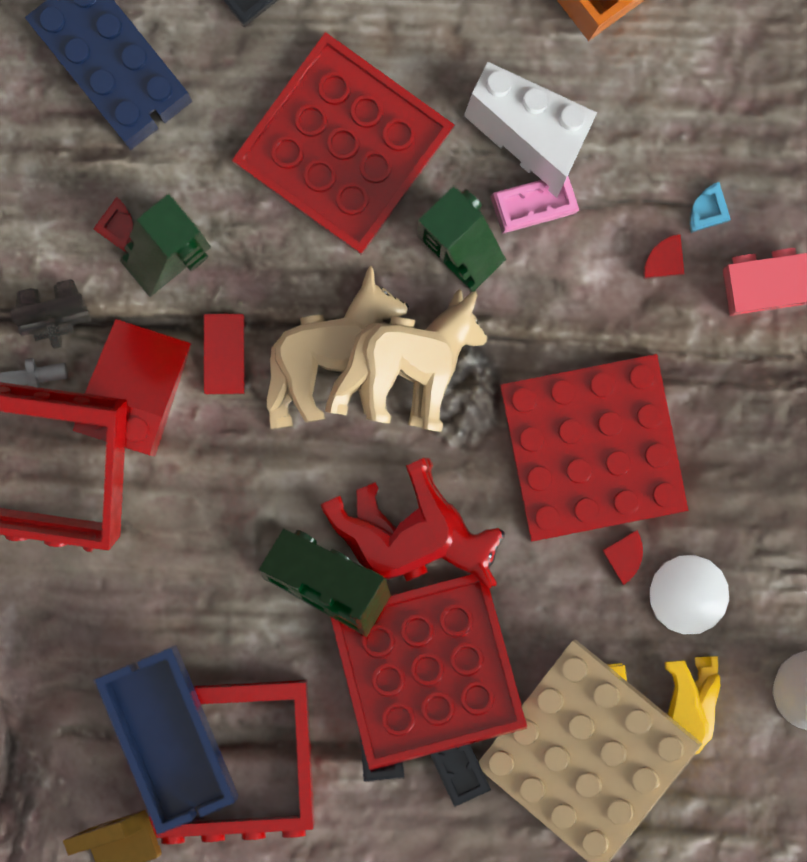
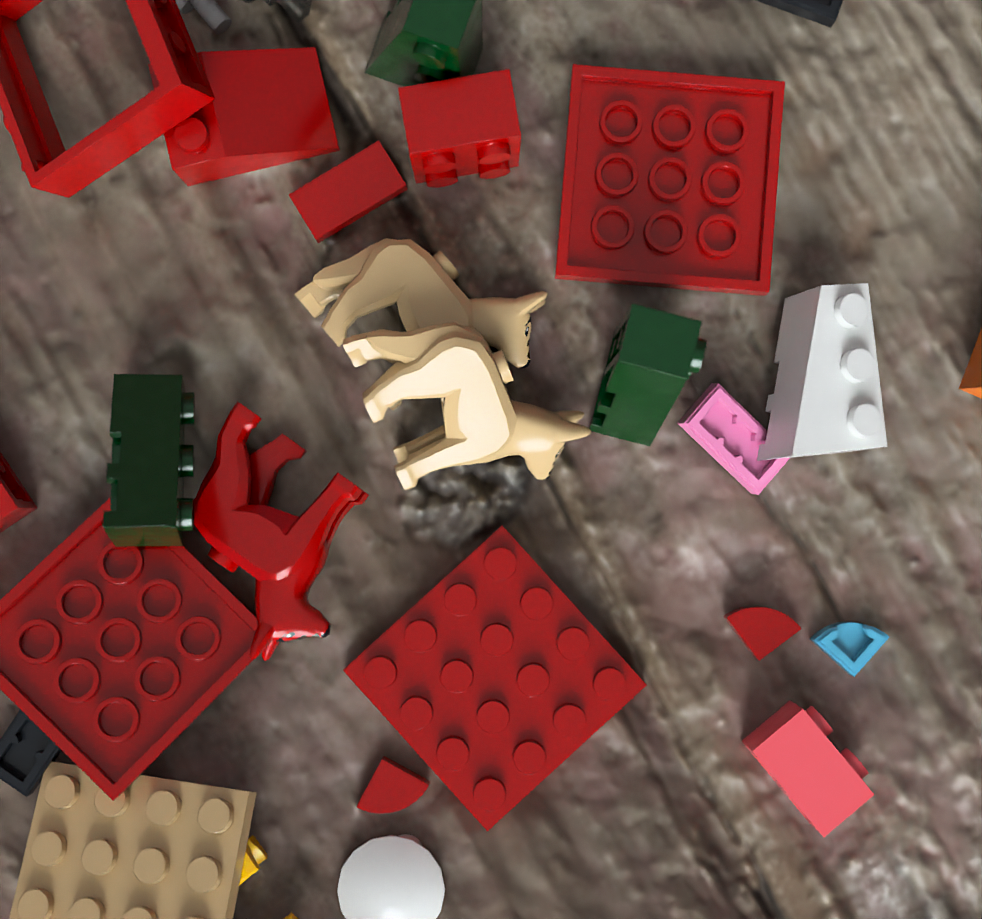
camera: 60 degrees right, 0 degrees up
none -> red brick [398,69,521,188]

